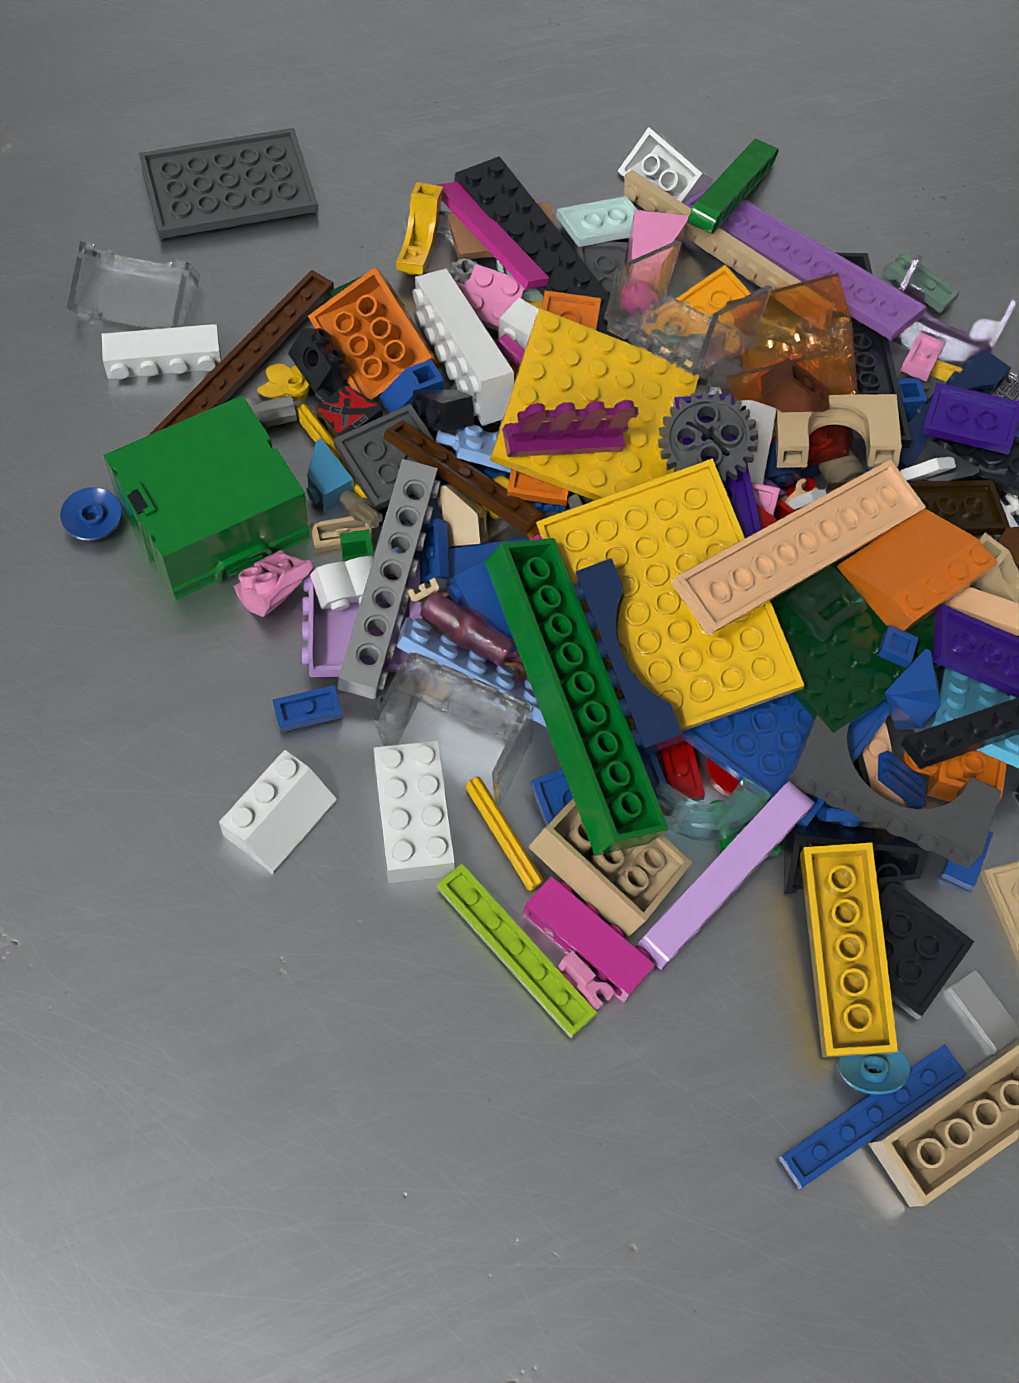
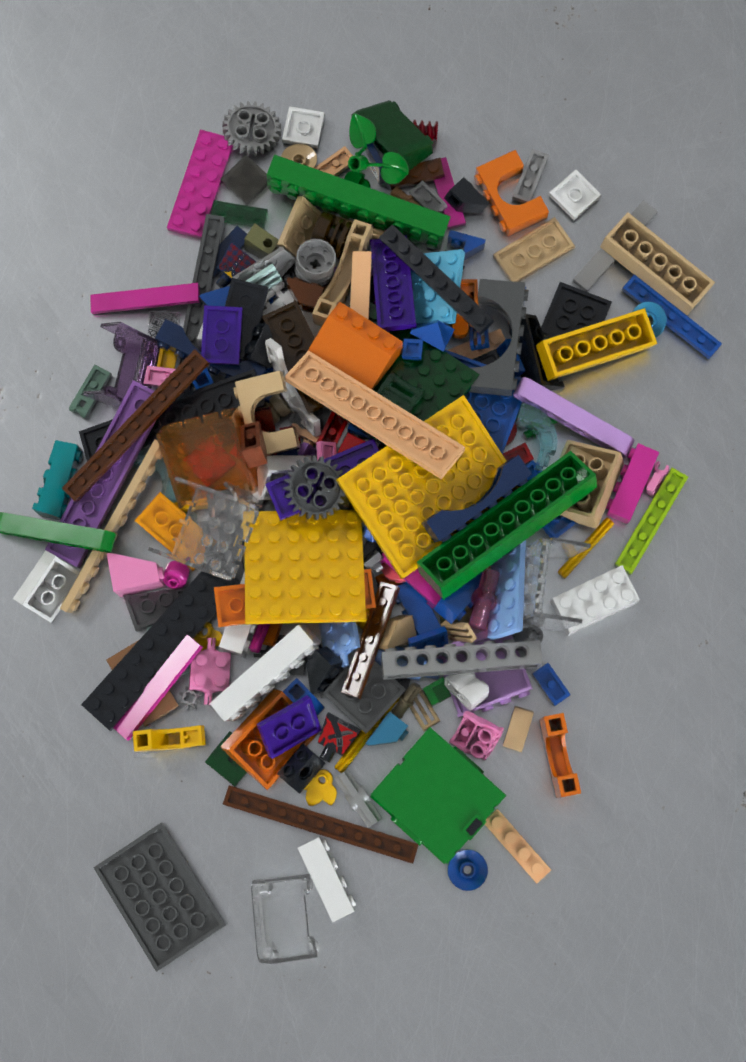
camera: 95 degrees left, 15 degrees up
white slope [219,750,337,874] -> none
magenta fence [502,400,639,457] -> none
light aqua tile [556,196,637,247] -> none
none -> teal wedge [32,440,83,520]
none -> reddish brown plate [62,349,210,502]
none -> dark purple plate [257,696,322,759]
none -> light nougat plate [484,809,551,884]
none -> tan slope [503,706,534,752]
none -> orange arch [539,713,581,798]

